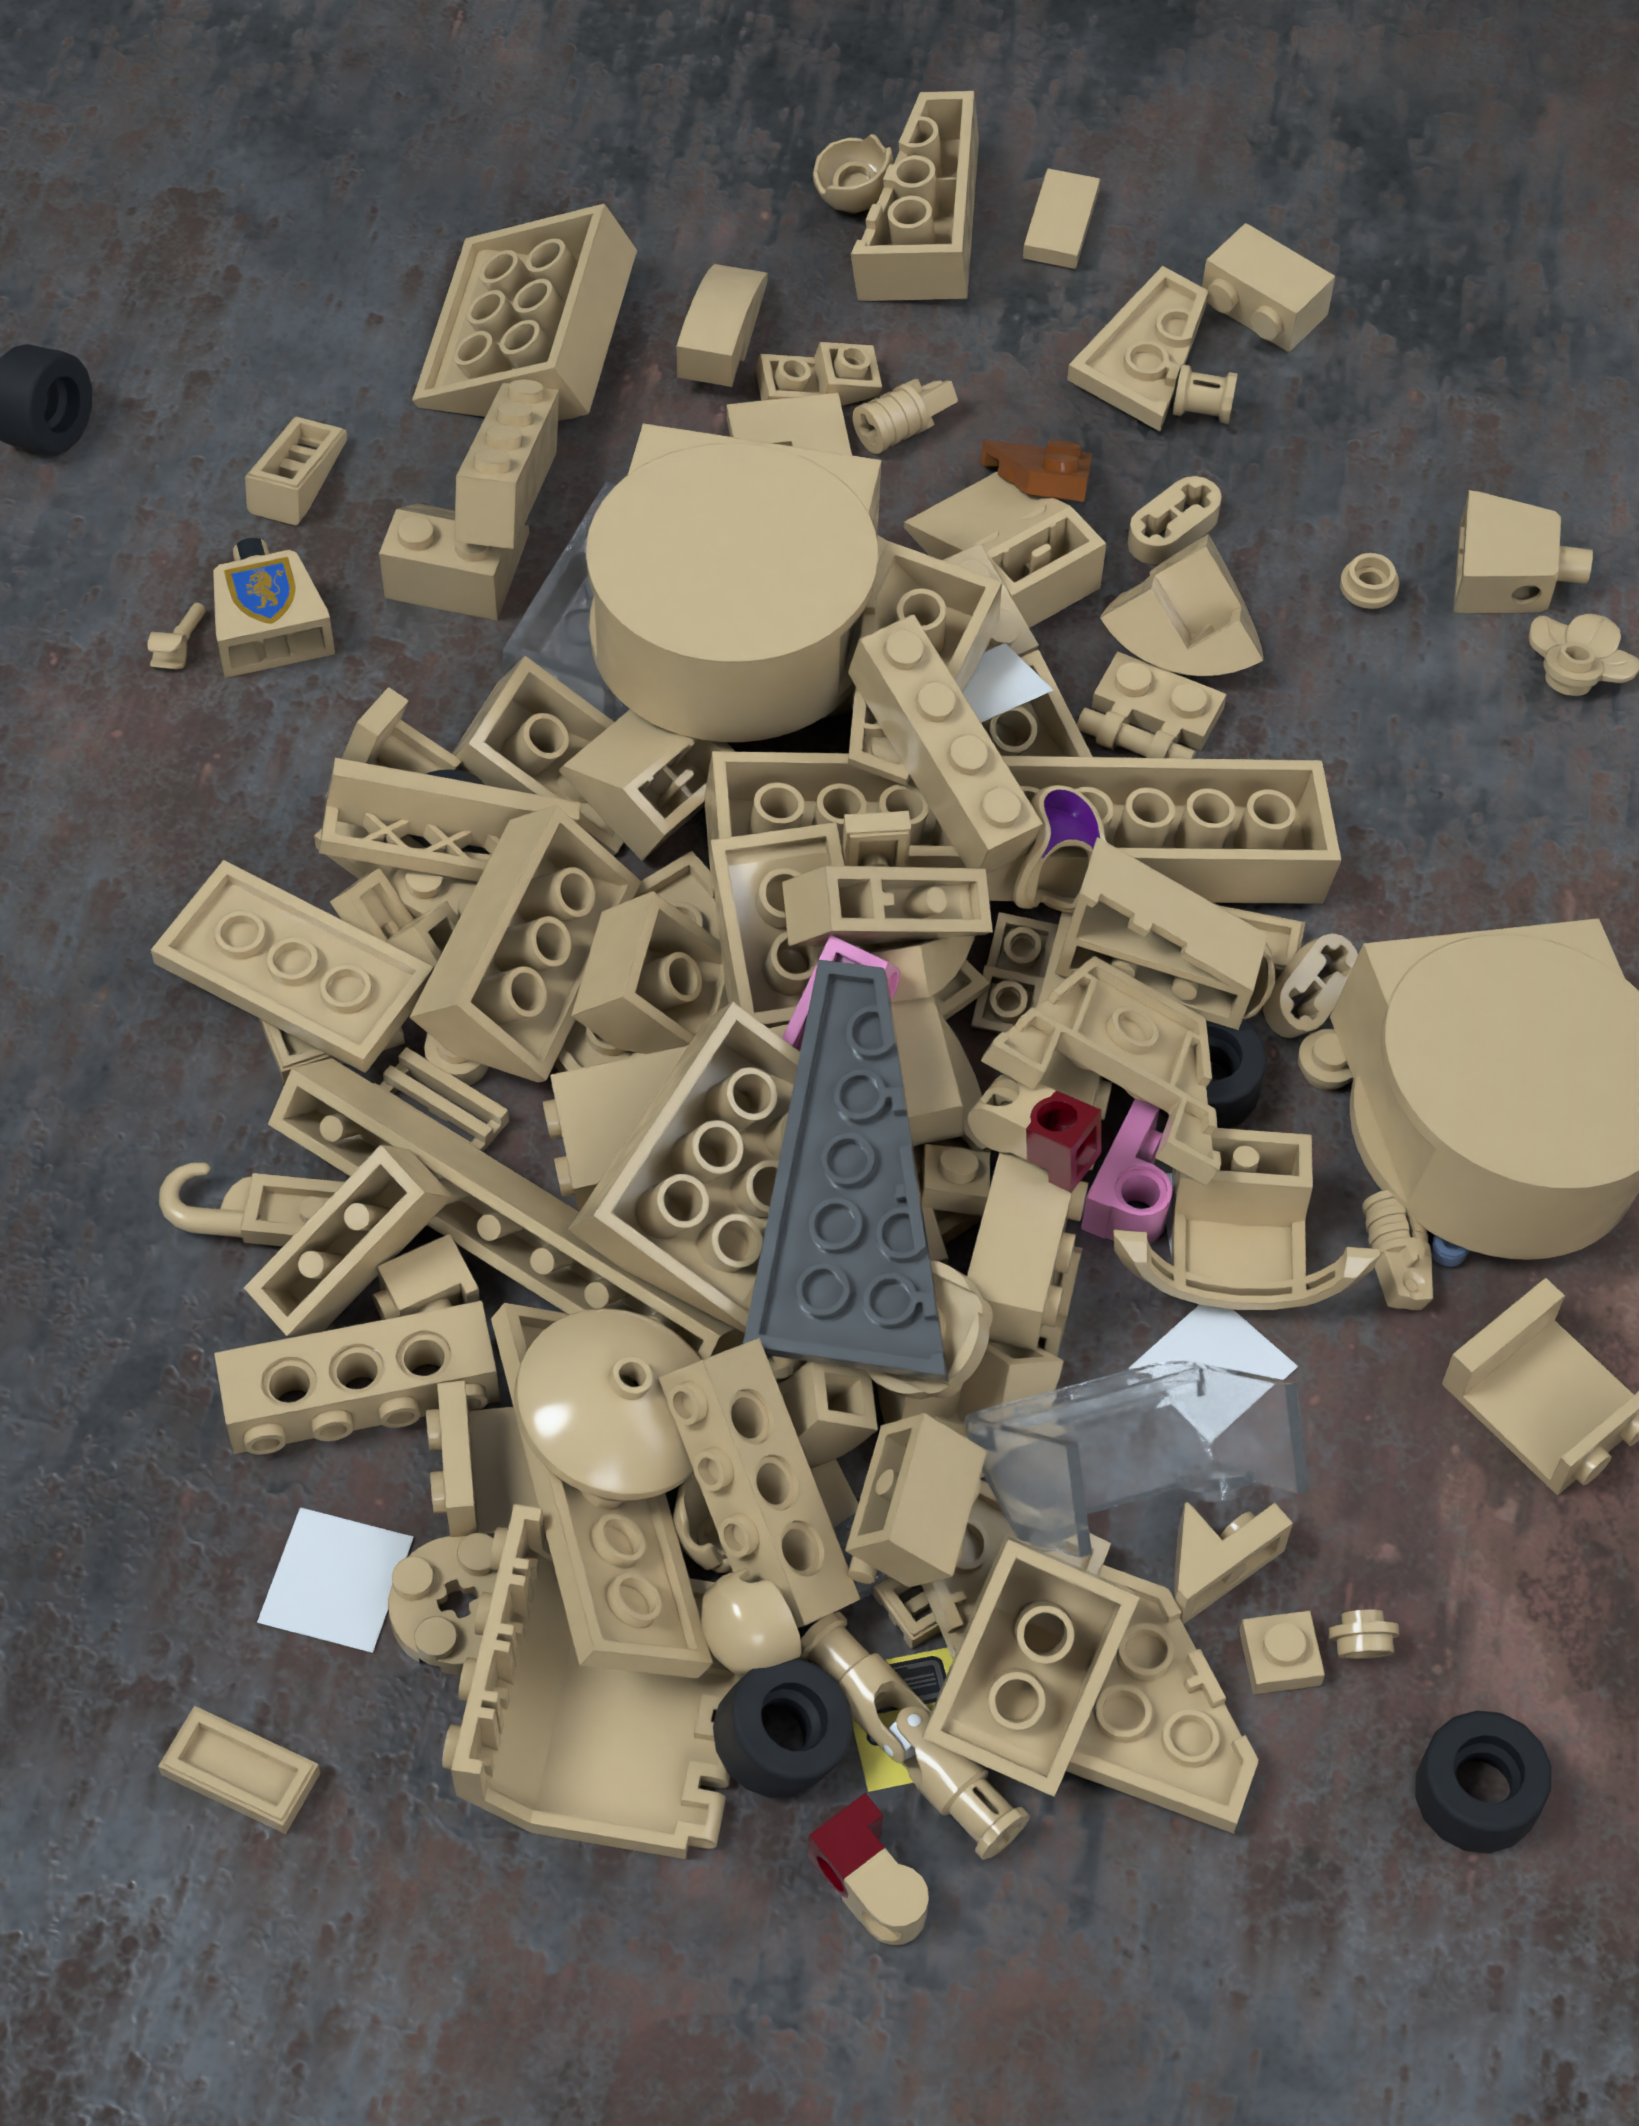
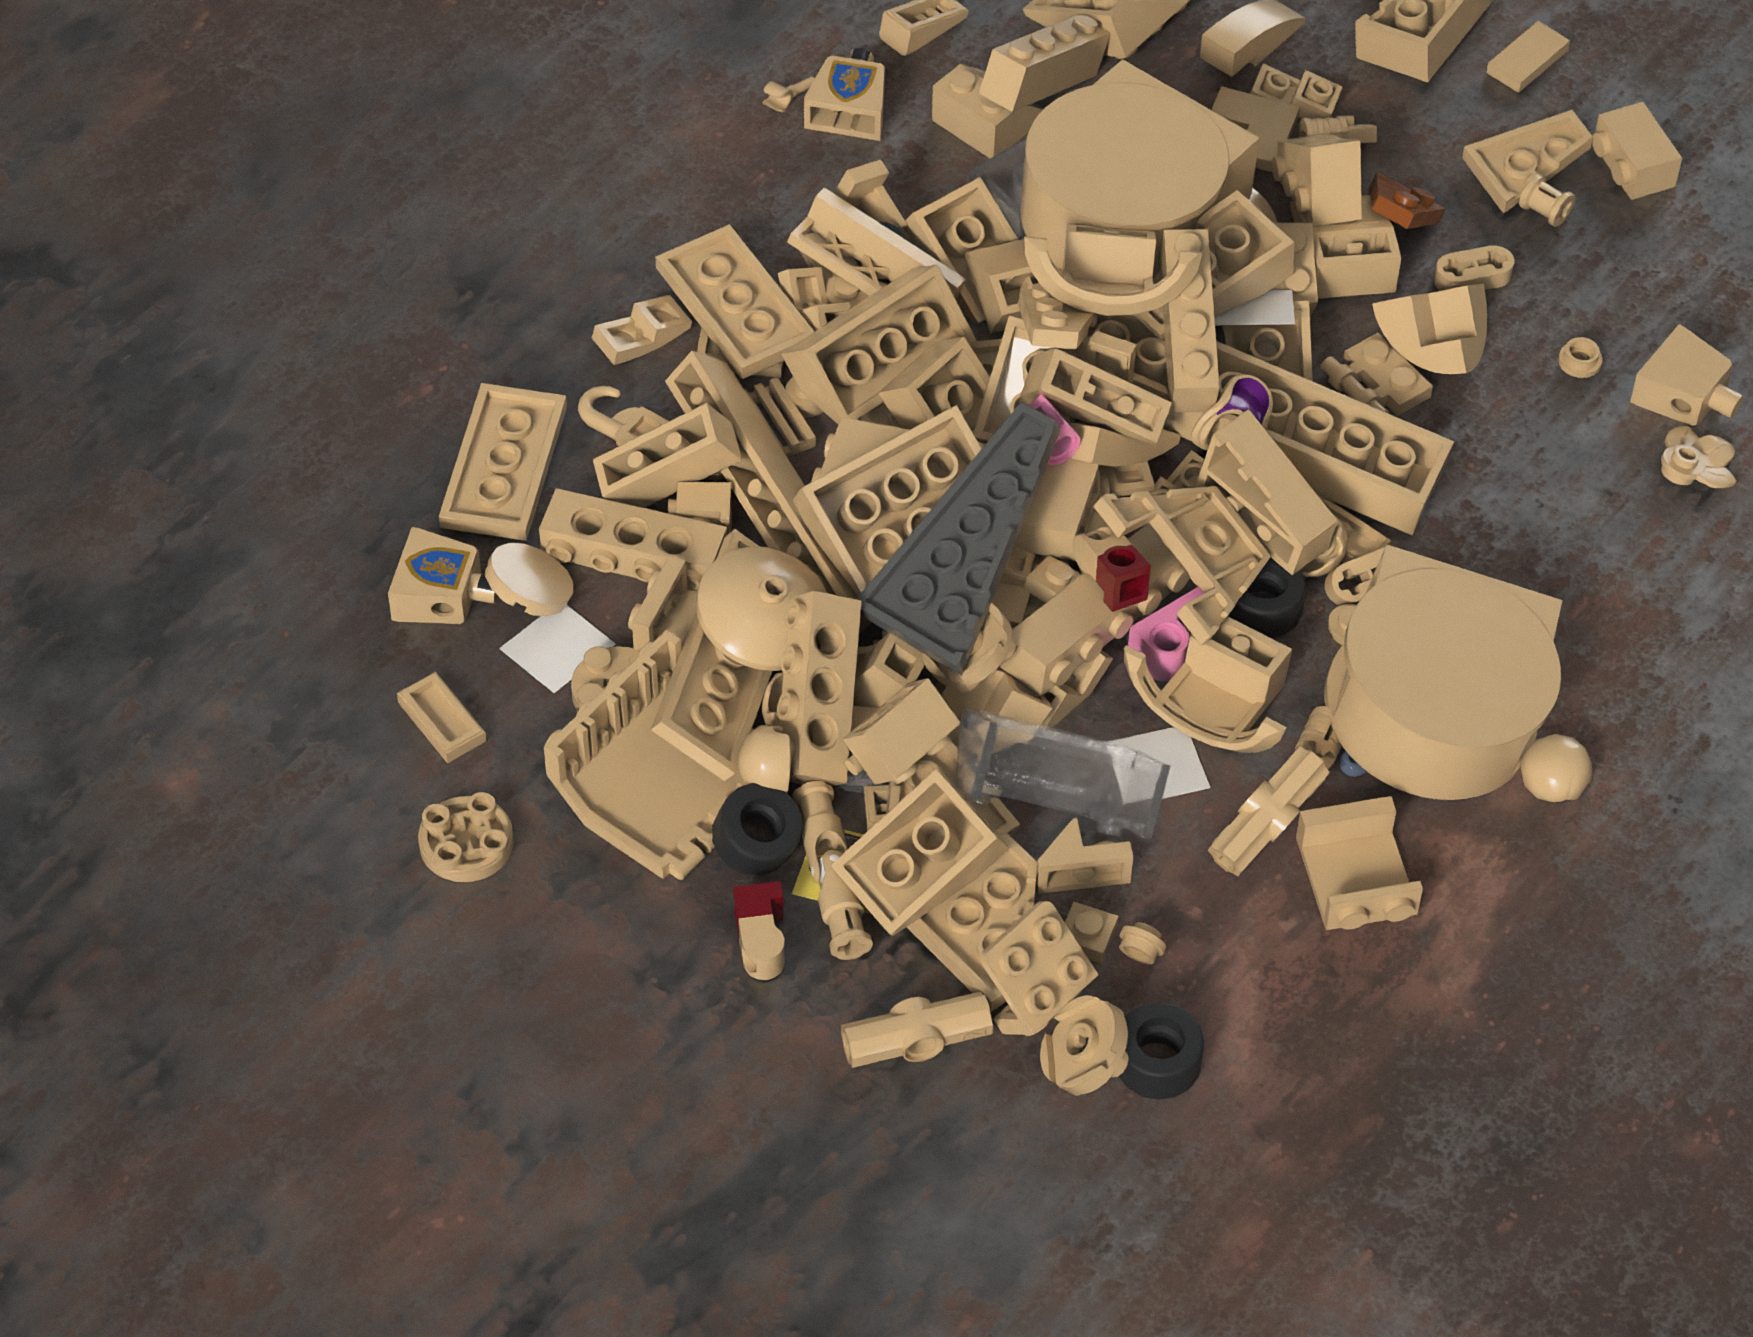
camera: 30 degrees right, 5 degrees down
none -> tan torso [388,527,499,624]
none -> tan tile [418,792,514,882]
none -> tan plate [439,383,567,541]
none -> tan tile [485,543,573,616]
none -> tan slope [592,295,692,365]
none -> tan piece [841,991,993,1068]
none -> tan bracket [981,901,1099,1036]
none -> tan wing [1018,284,1102,349]
none -> tan piece [1024,224,1202,315]
none -> tan plate [1040,995,1128,1096]
none -> tan piece [1208,746,1330,877]
none -> tan wedge [1272,134,1362,227]

